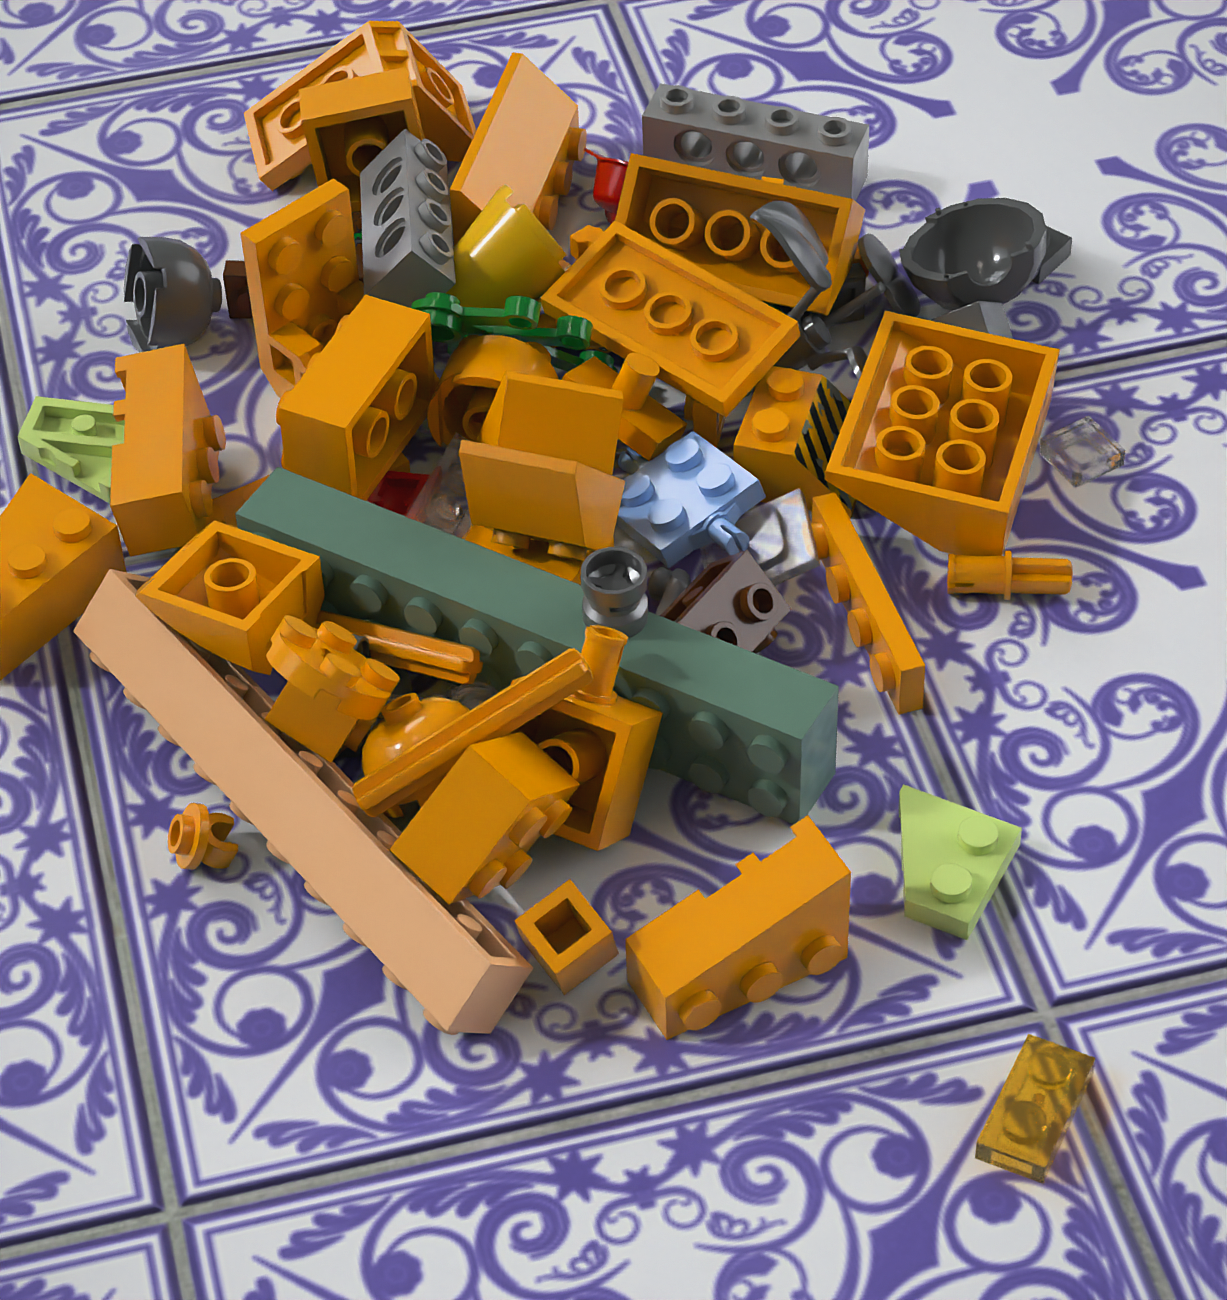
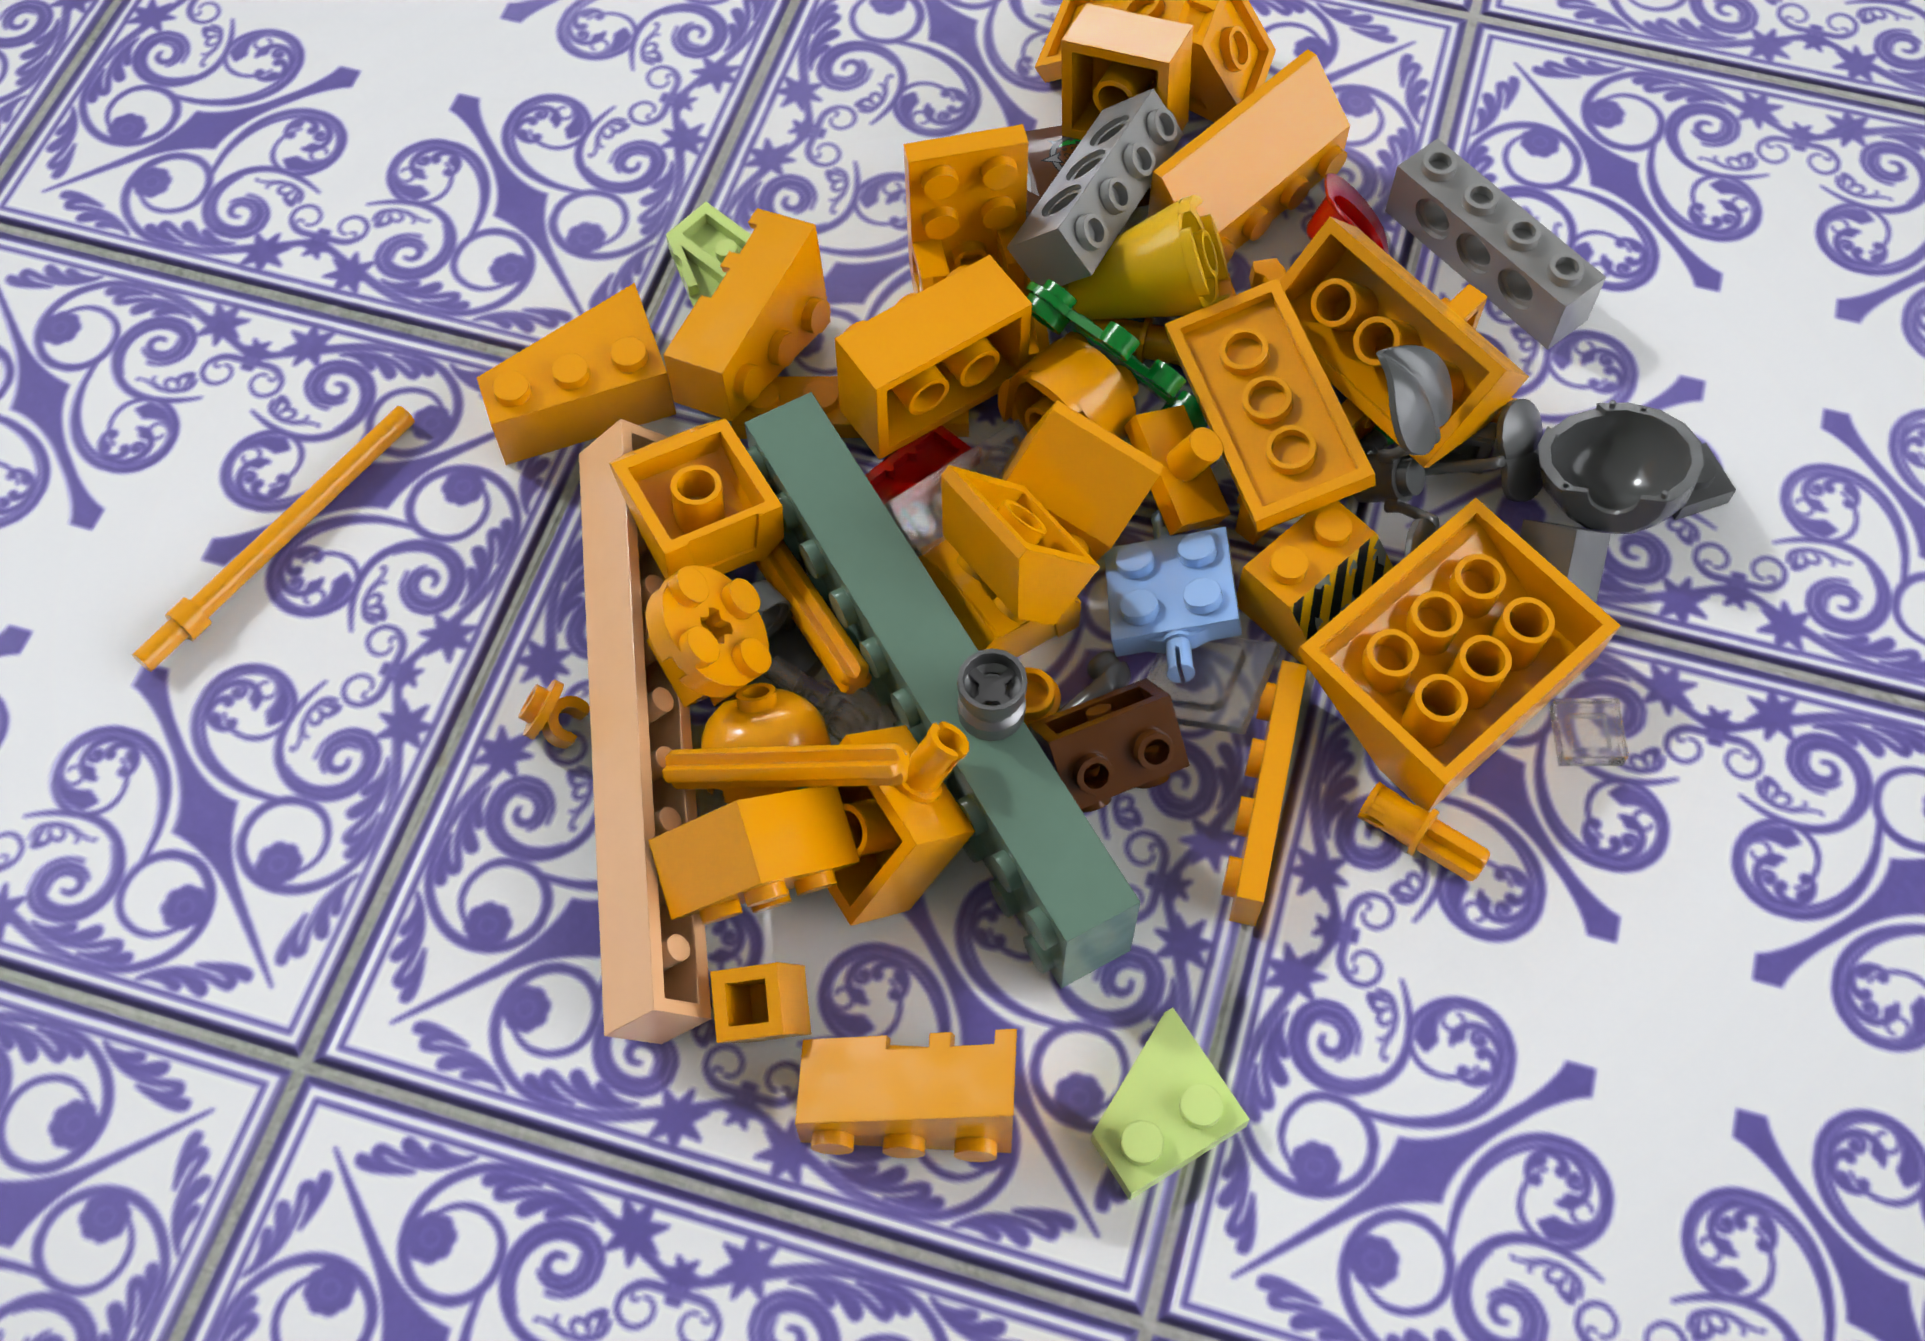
camera: 30 degrees right, 15 degrees up
dark grey cylinder [124,237,222,352] -> none

